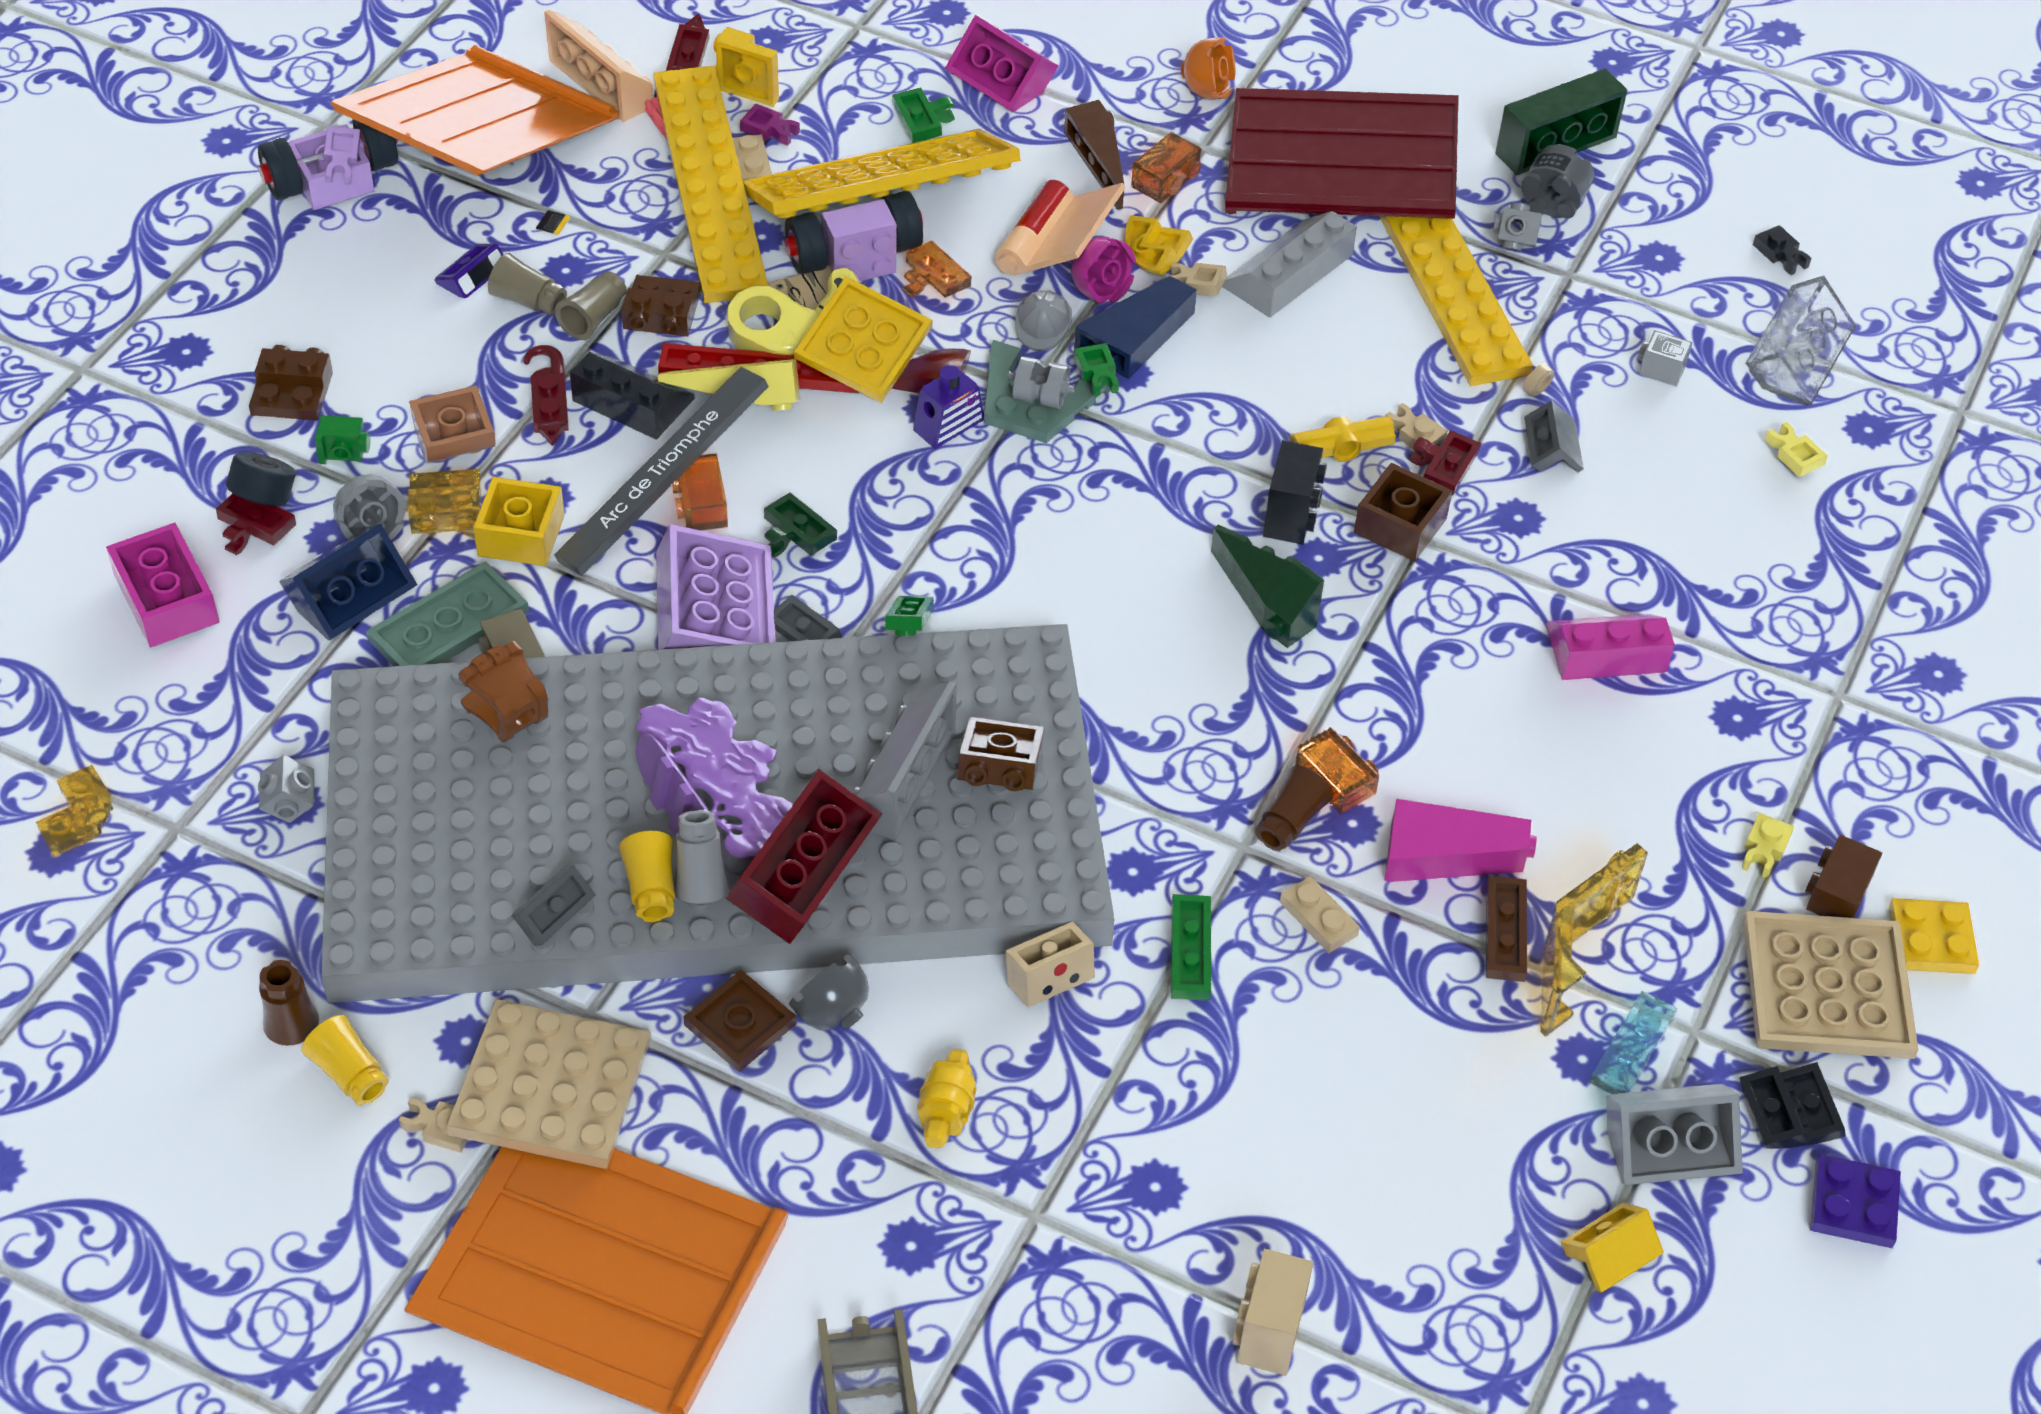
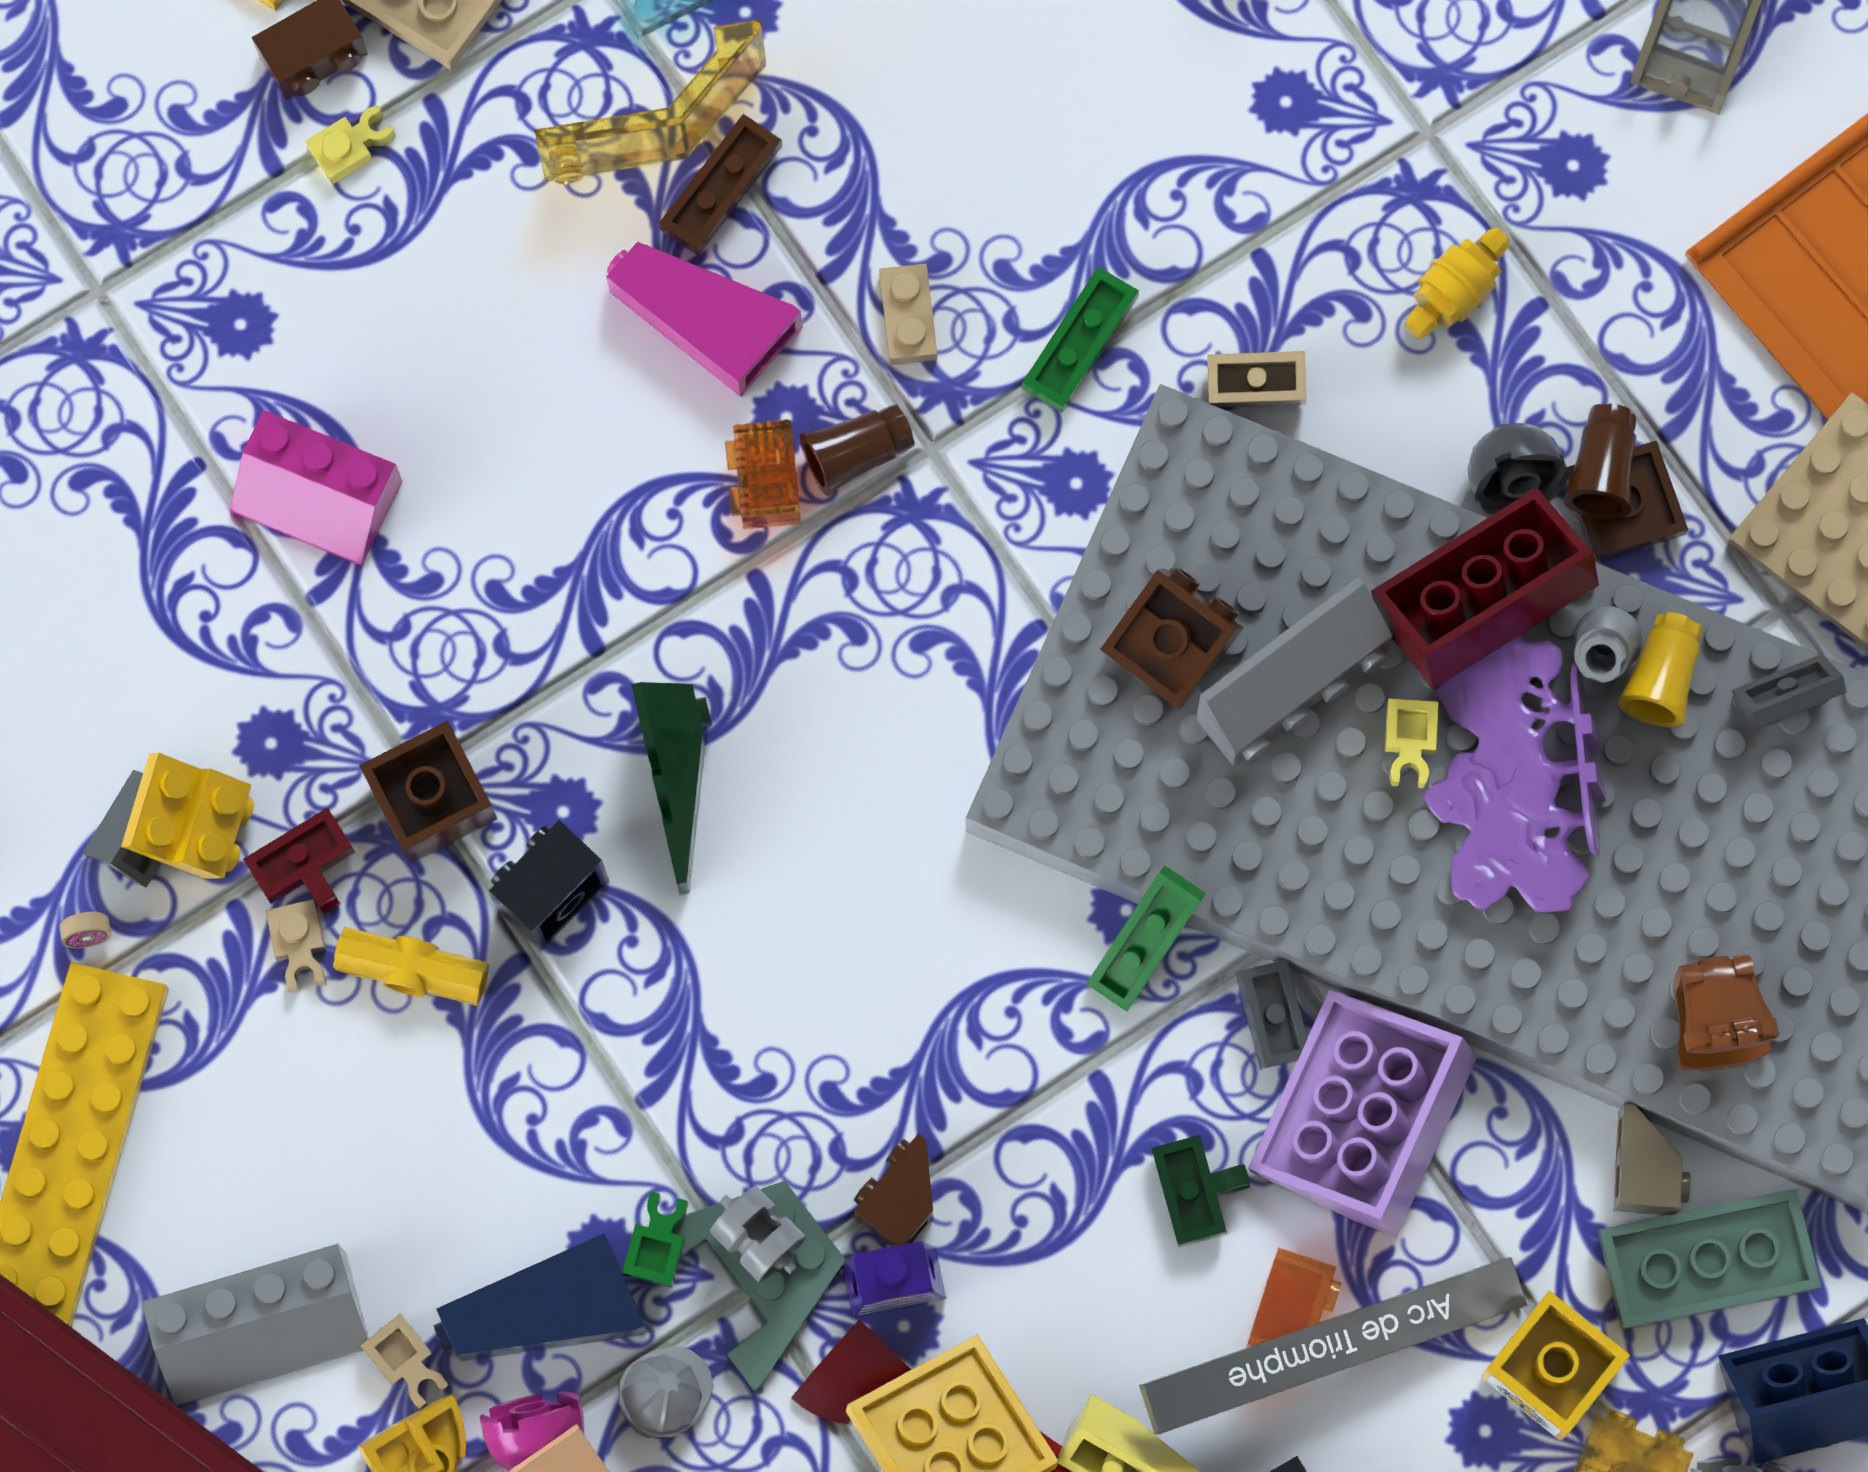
camera: 145 degrees left, 25 degrees up
none -> yellow plate [121,752,254,879]
none -> reddish brown slope [853,1133,934,1247]
none -> light yellow plate [1385,699,1439,788]
none -> reddish brown plant [1563,403,1636,519]

